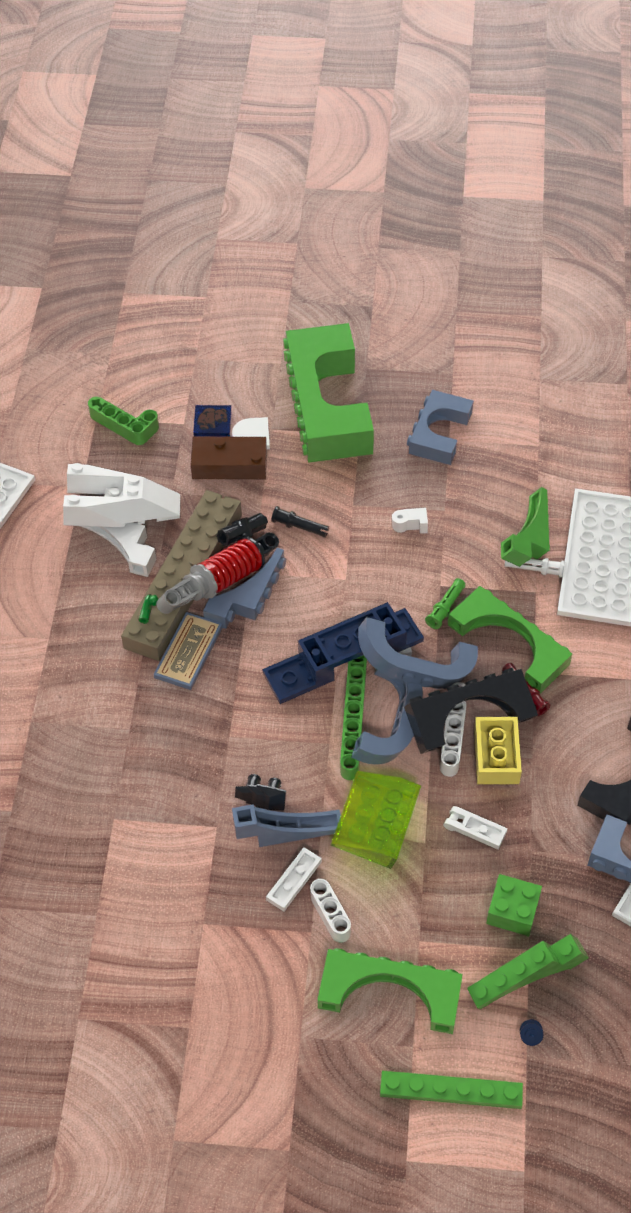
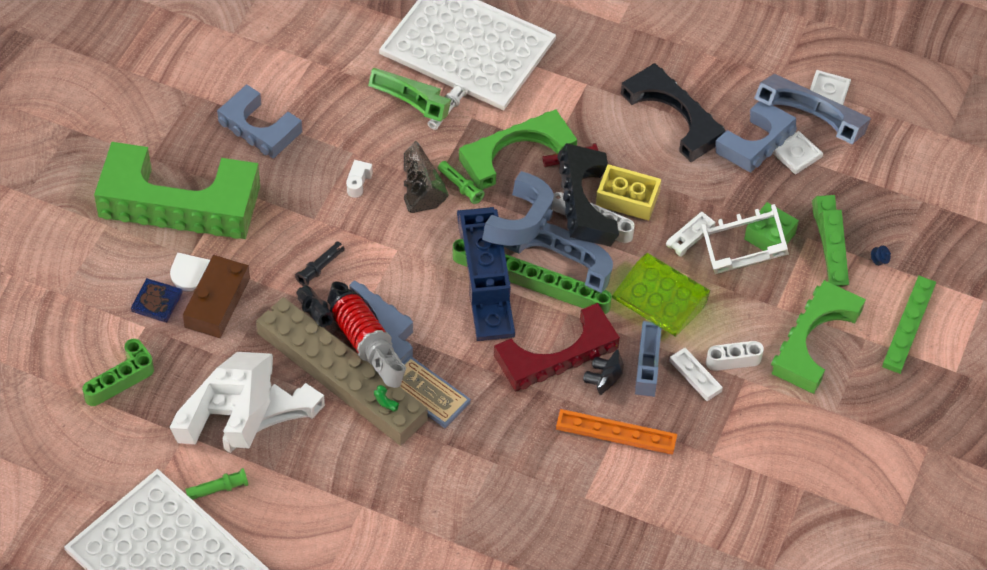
camera: 75 degrees left, 0 degrees up
none -> bright green pin [185,468,249,500]
none -> clear smoke wedge [404,141,449,213]
none -> dark red arch [494,303,620,391]
none -> orange plate [556,409,677,455]
none -> white hinge [702,204,789,274]

